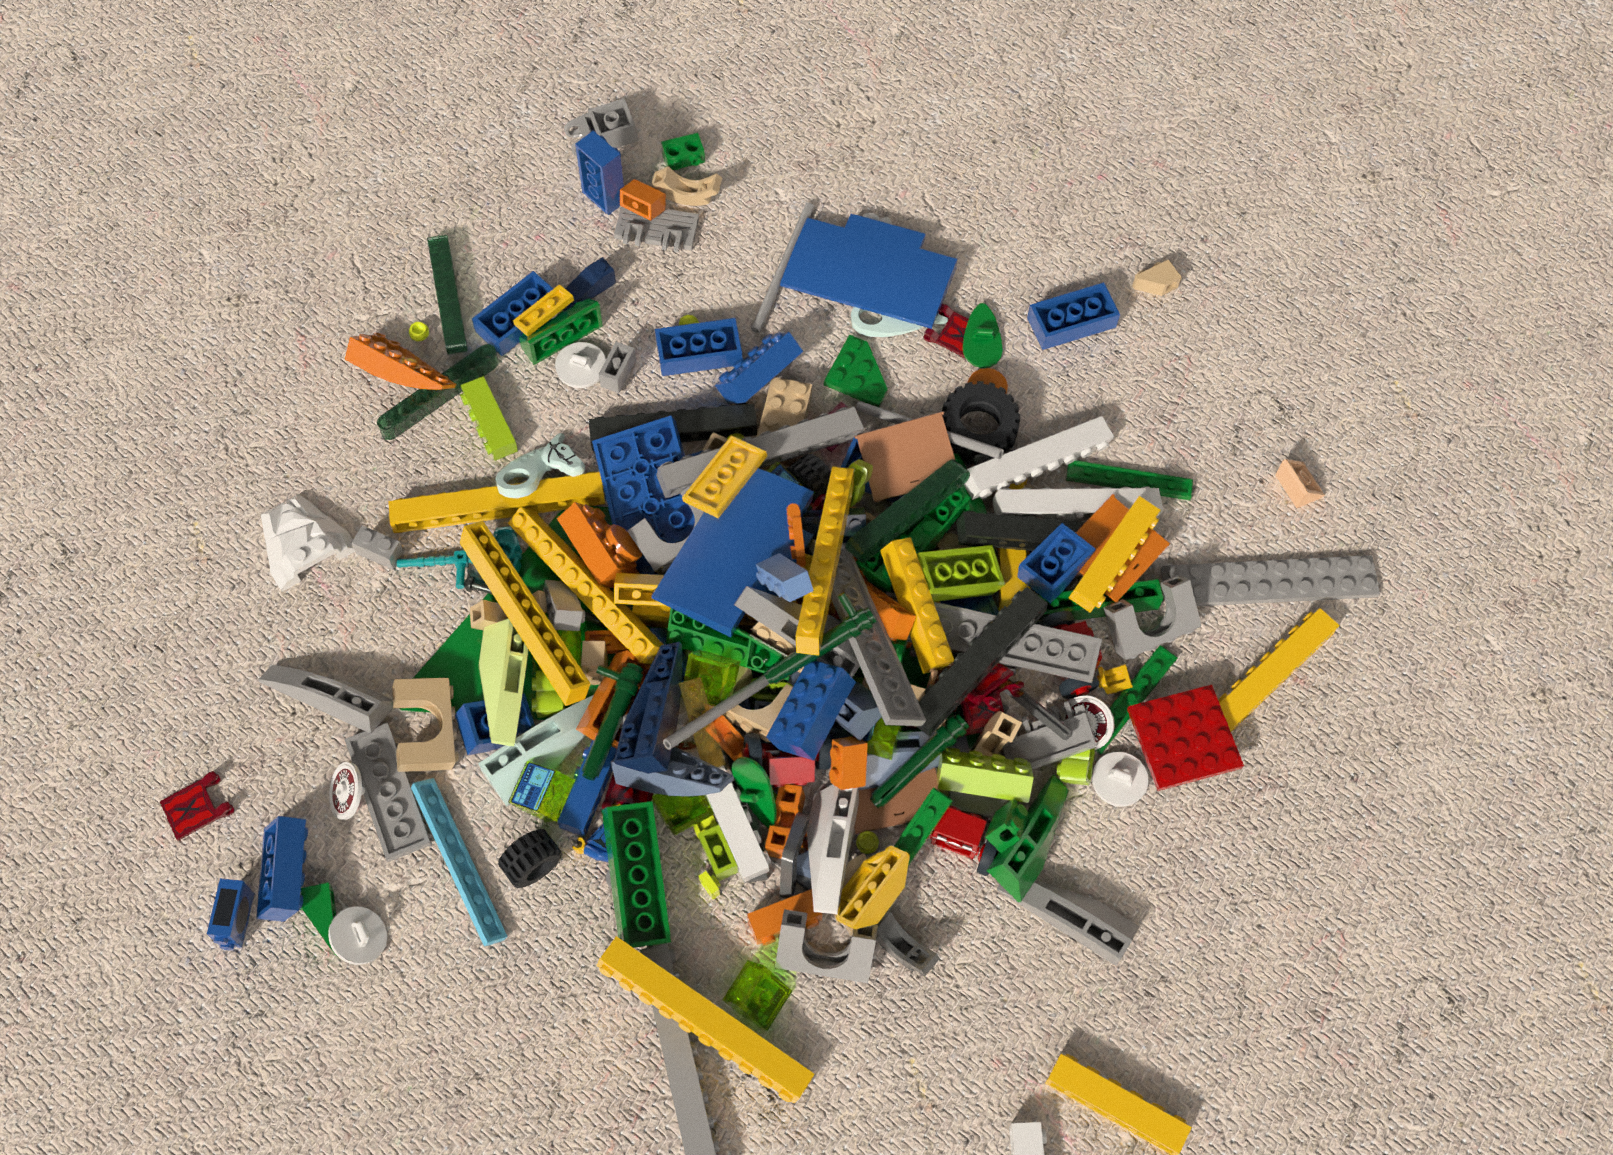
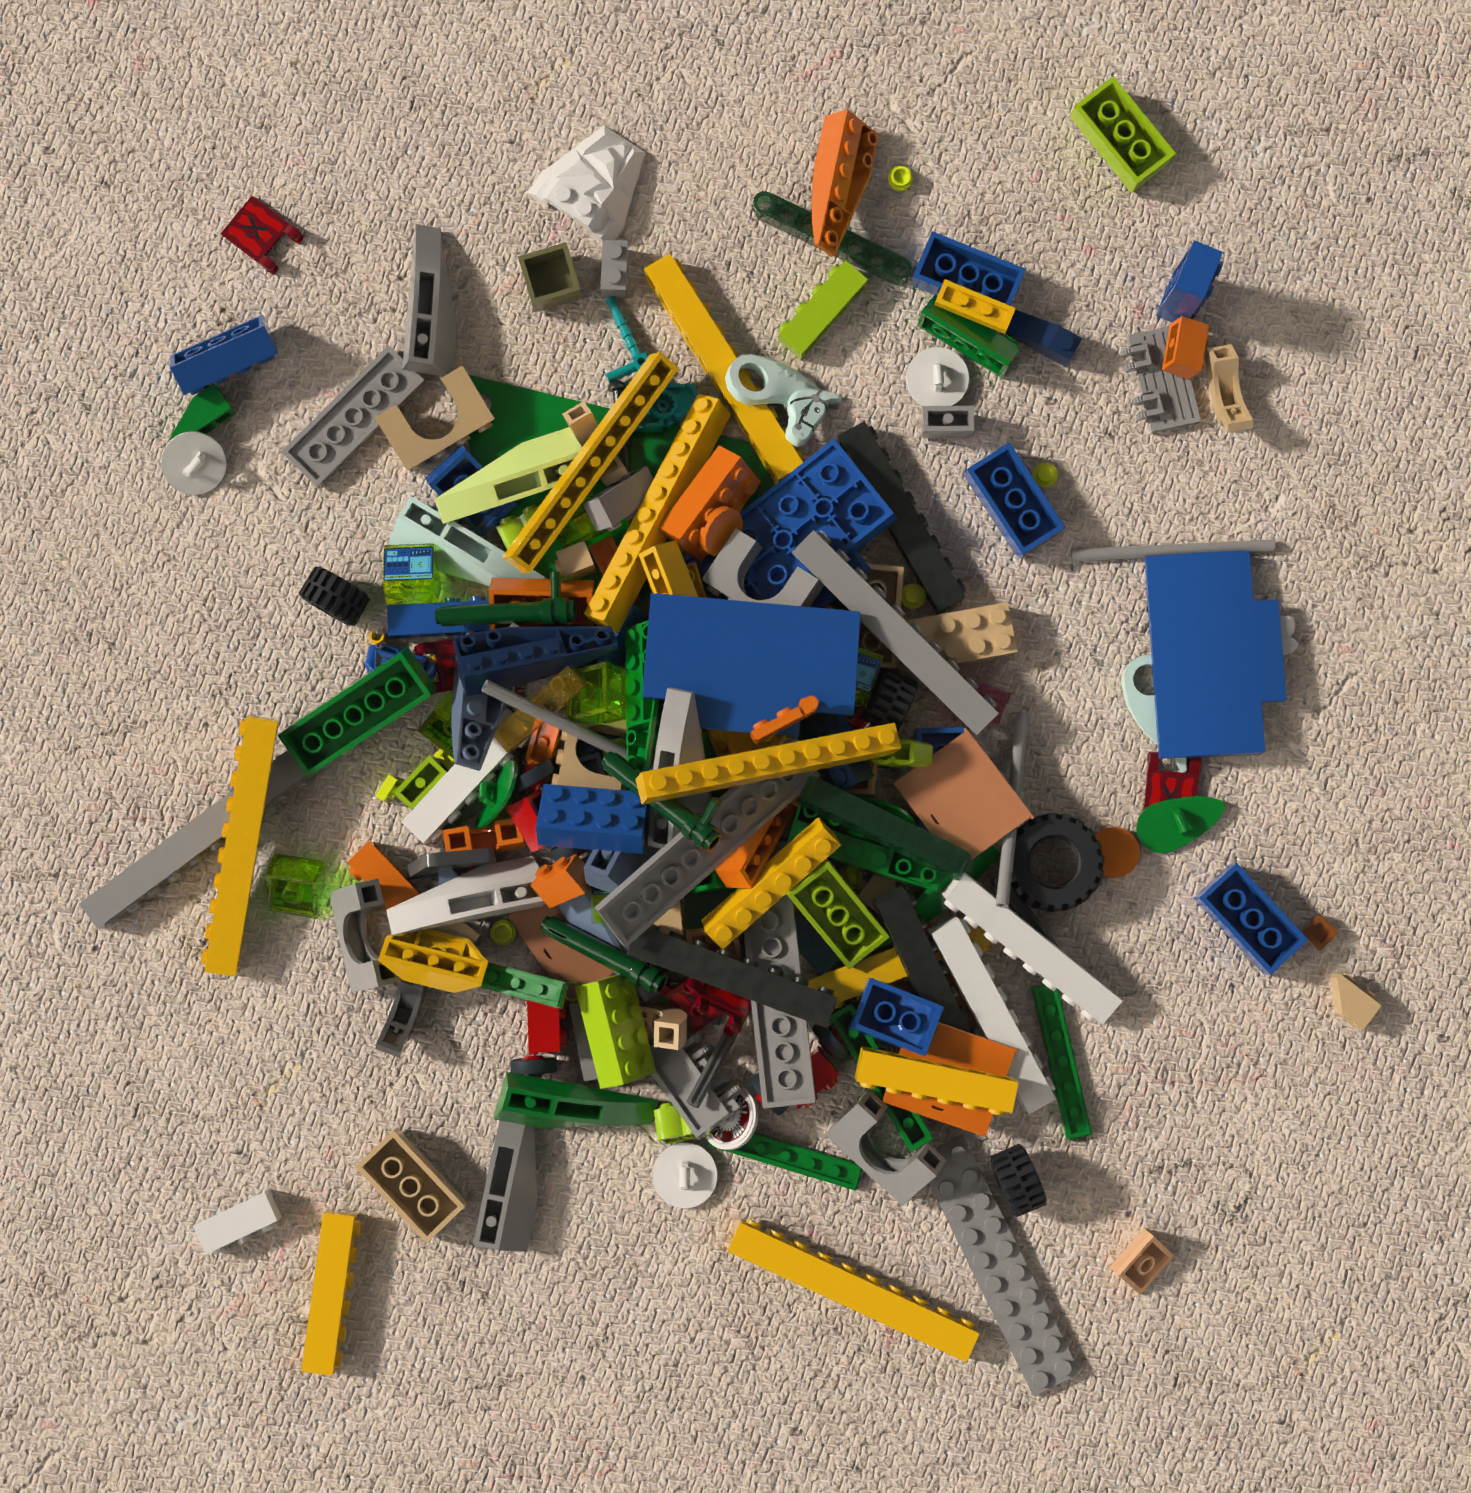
camera: 70 degrees right, 20 degrees up
brick [207,878,255,950] -> none
white shield [329,762,365,820] -> none
medium azure plate [411,778,508,947] -> none
clear green beam [427,234,468,355] -> none
light grey brick [564,98,639,156] -> none
green brick [661,133,705,170] -> none
yellow tile [682,435,768,518] -> none
blue brick [715,332,803,404] -> none
medium blue brick [756,553,814,602] -> none
green plate [823,334,888,408] -> none
green brick [985,799,1030,853] -> none
yellow bracket [1097,665,1132,695] -> none
red plate [1127,685,1244,791] -> none
none -> tan brick [355,1128,468,1243]
none -> olive piece [518,242,583,312]
none -> black tyre [990,1144,1046,1217]
none -> lime brick [1070,76,1176,194]
none -> dark orange plate [1301,914,1338,951]

